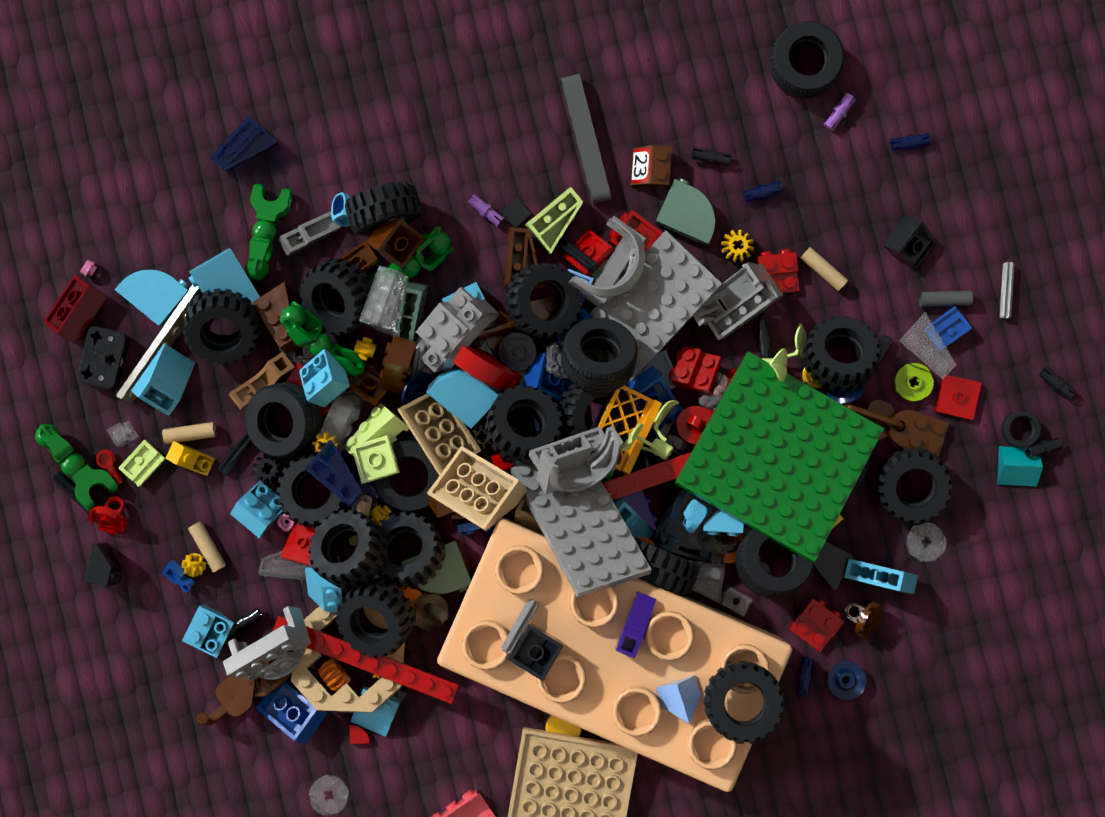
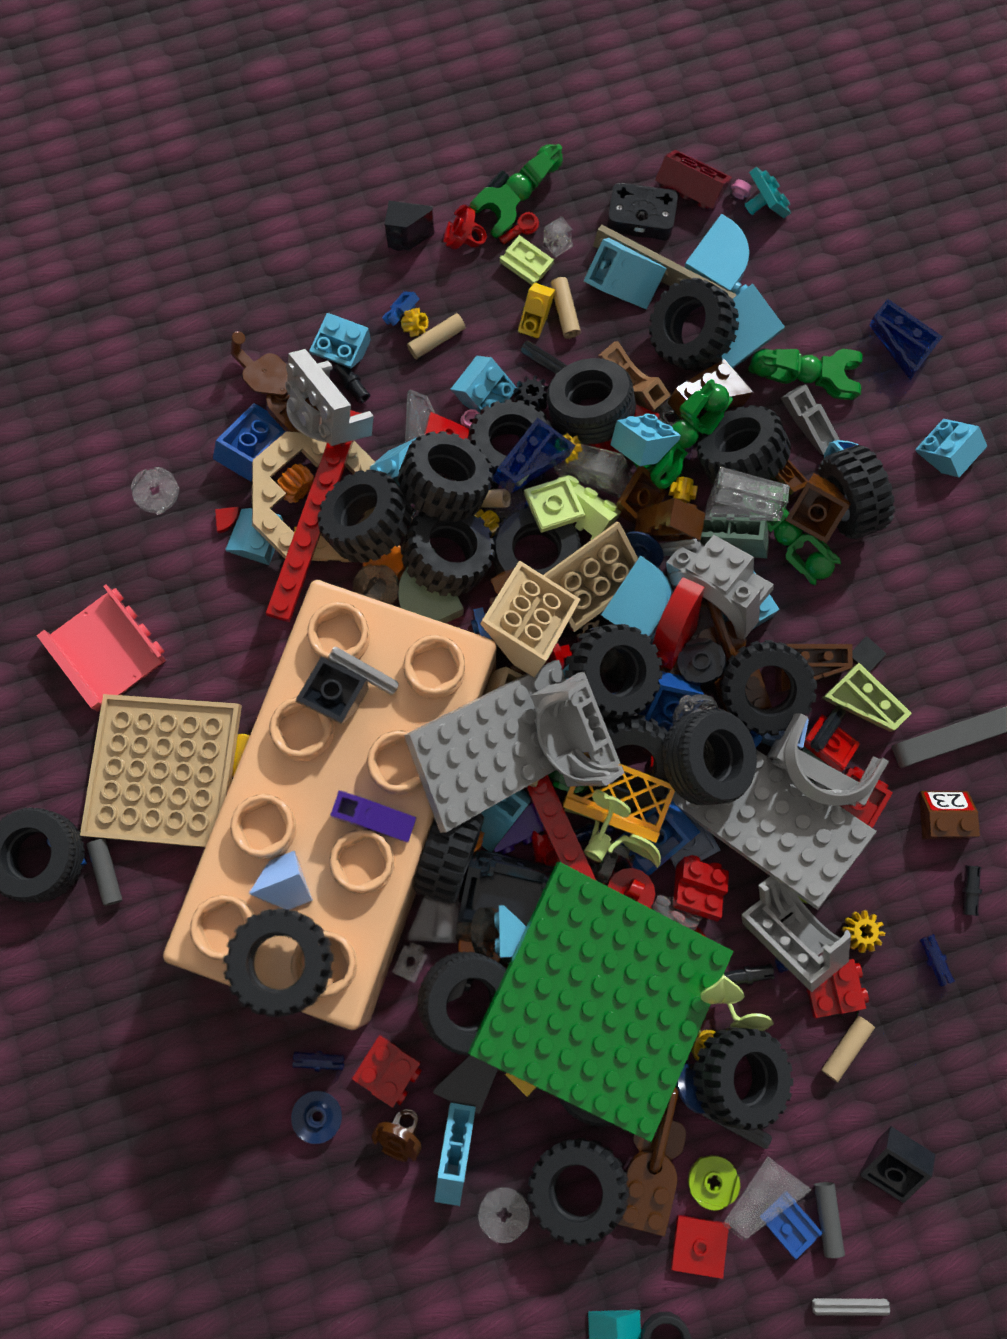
camera: 80 degrees right, 10 degrees down
medium lavender pin [468,194,504,227] -> none
sand green brick [655,178,715,246] -> none
medium azure rock [683,498,709,533] -> none
none -> red piece [531,827,559,866]
none -> teal plate [745,167,791,218]
none -> medium azure slope [915,419,987,477]

